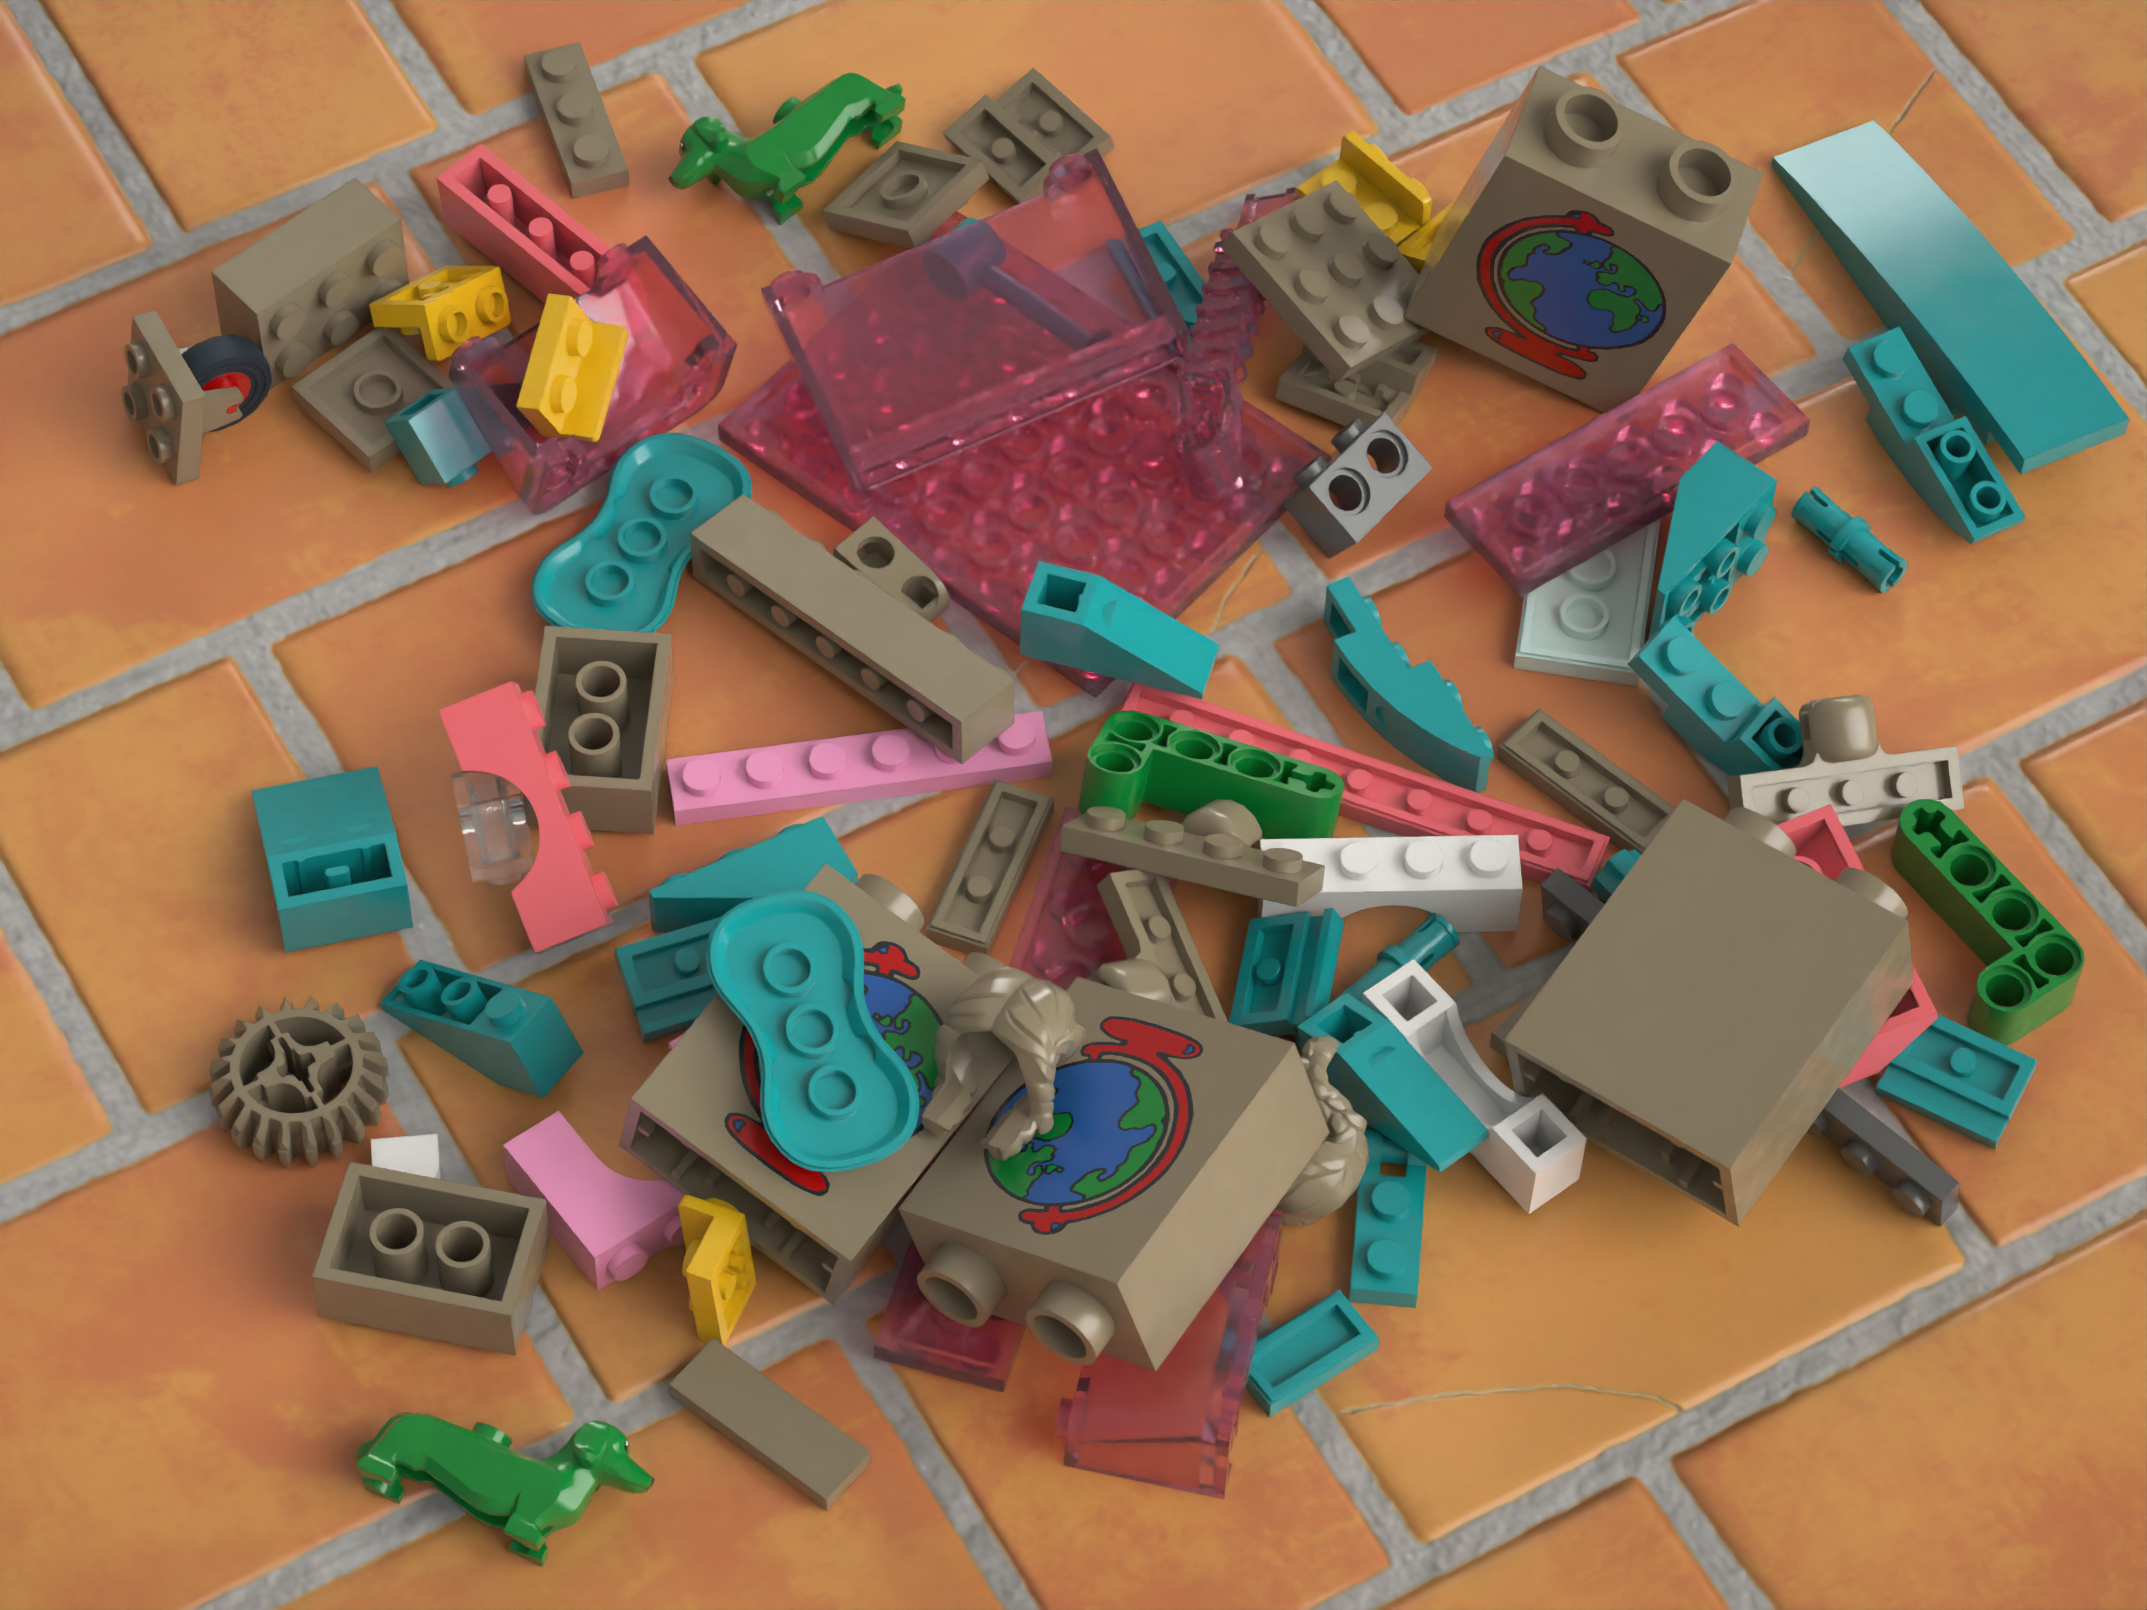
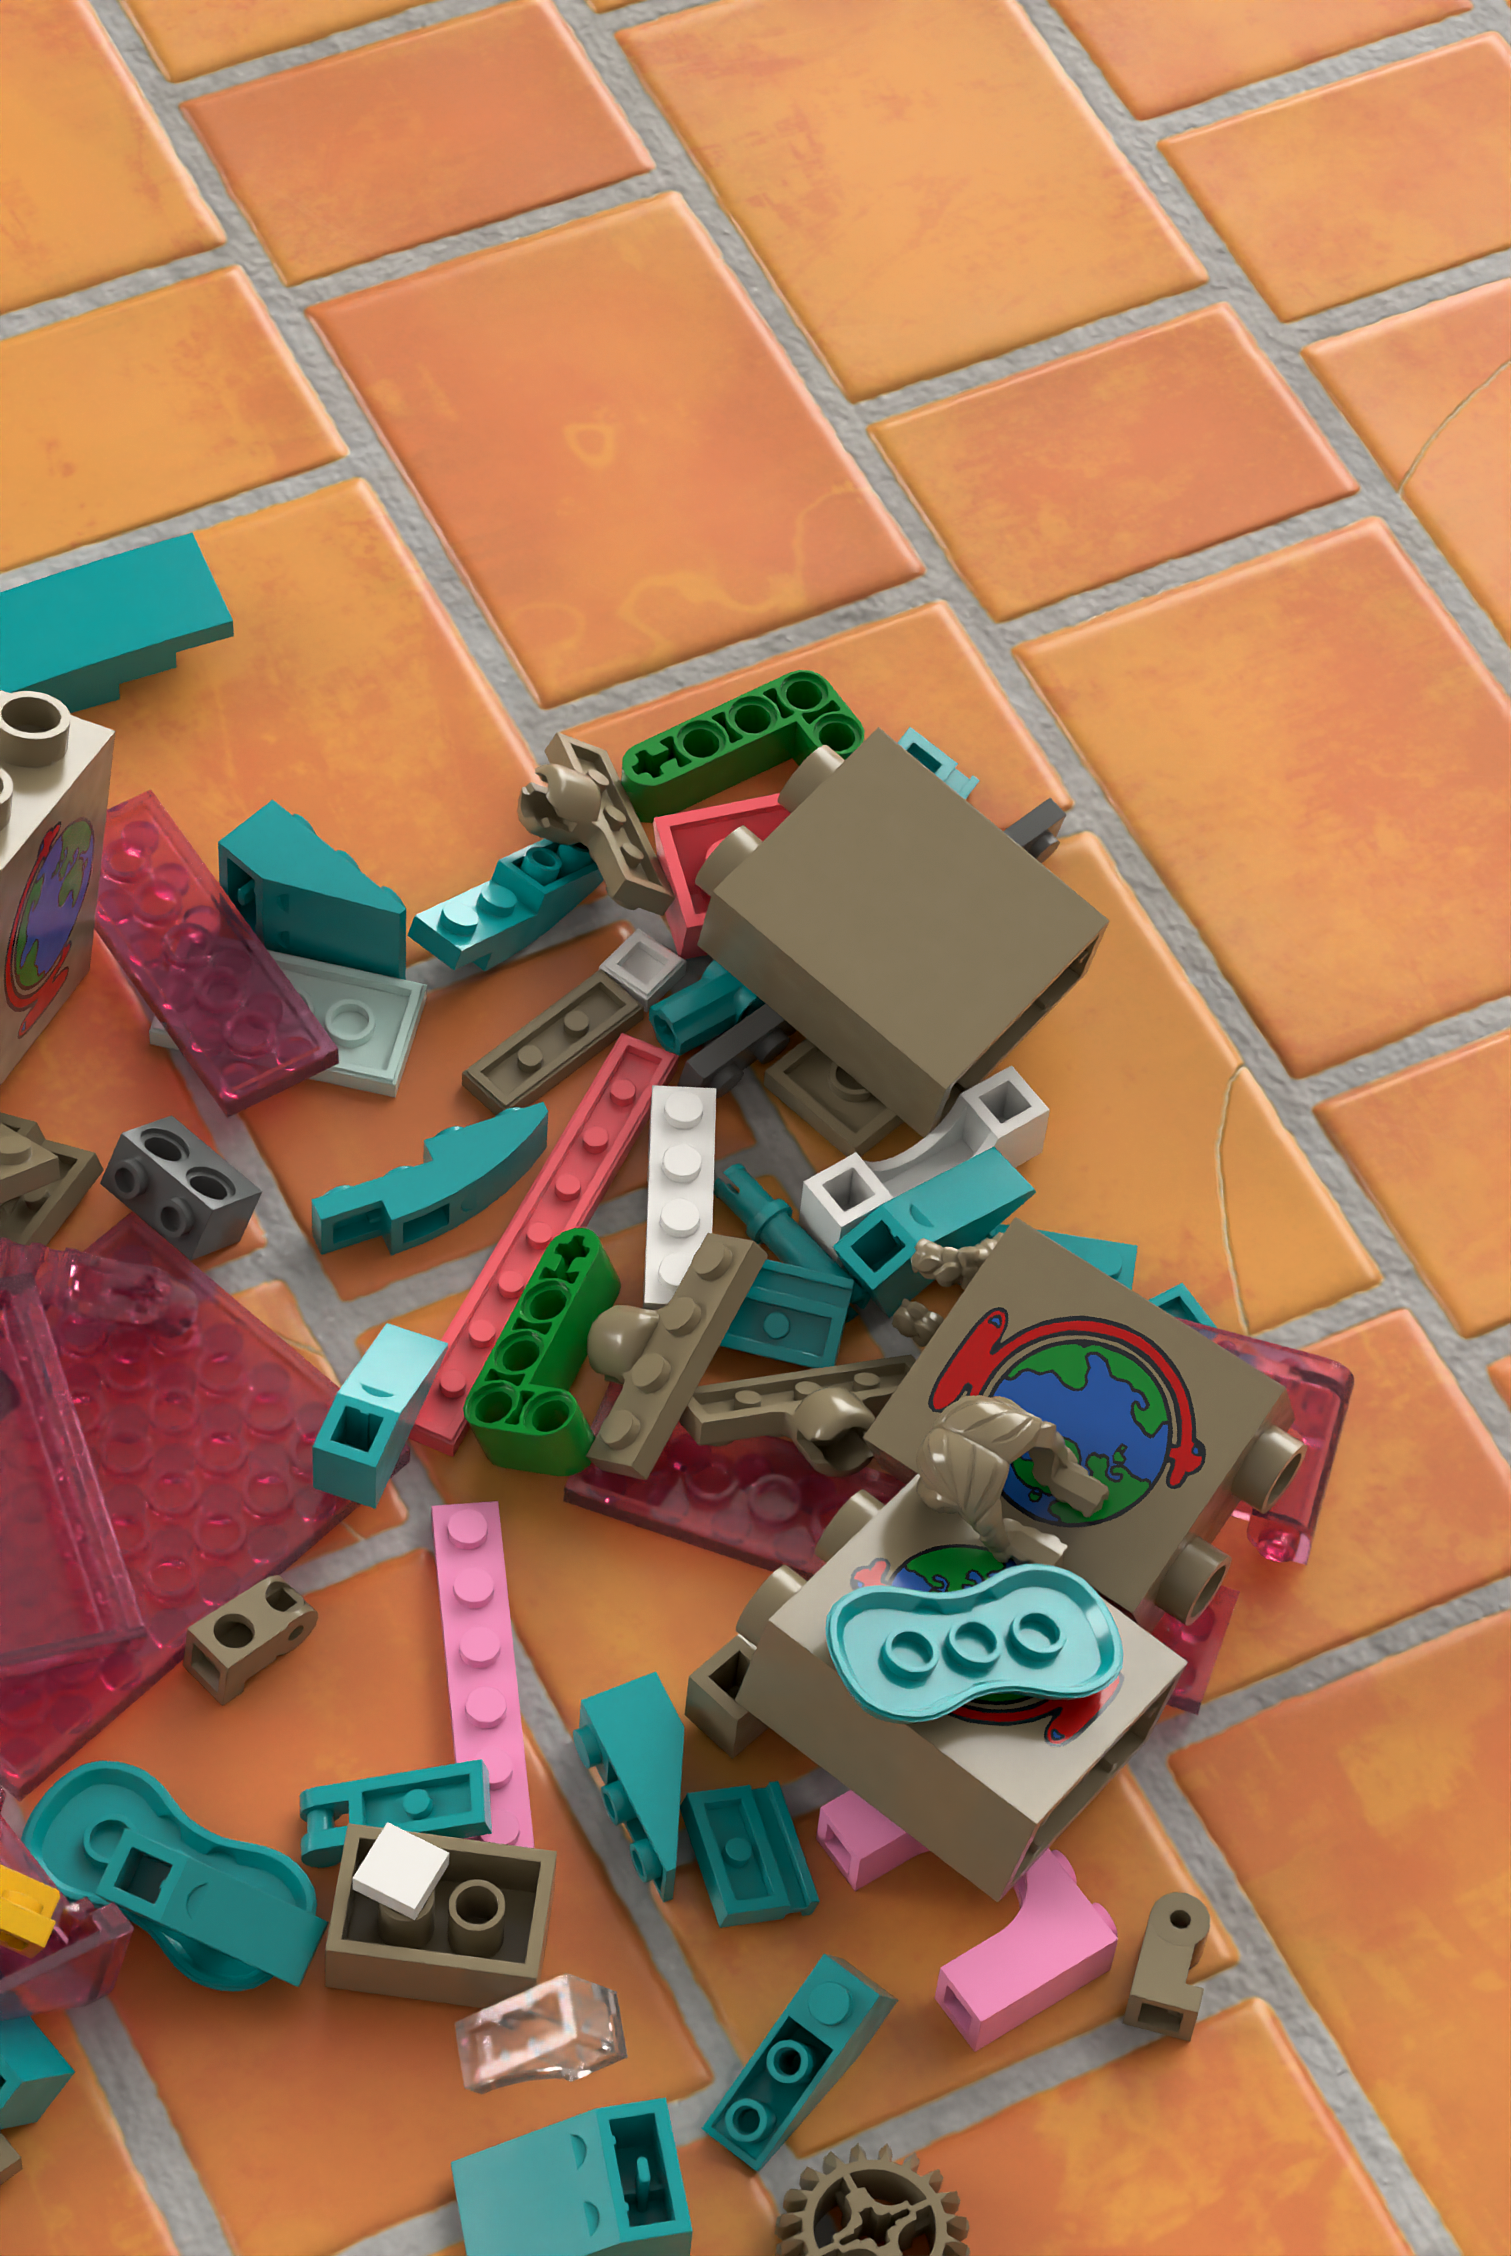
camera: 90 degrees left, 0 degrees up
dark tan brick [312,1162,550,1355] -> none
green animal [355,1412,655,1567] -> none
white tile [371,1134,441,1179] -> none
coral arch [438,681,618,953] -> none
dark tan tile [669,1338,871,1511] -> none
yellow bracket [678,1194,757,1346] -> none
dark tan brick [690,494,1015,764] -> none
dark tan tile [926,779,1054,955] -> none
teal pin [1791,487,1908,593] -> none
teal slope [1842,326,2026,545] -> none
none -> teal slope [95,1828,329,1987]
none -> teal plate [299,1759,492,1868]
none -> white tile [353,1822,449,1920]
none -> dark tan leg [1122,1892,1210,2041]

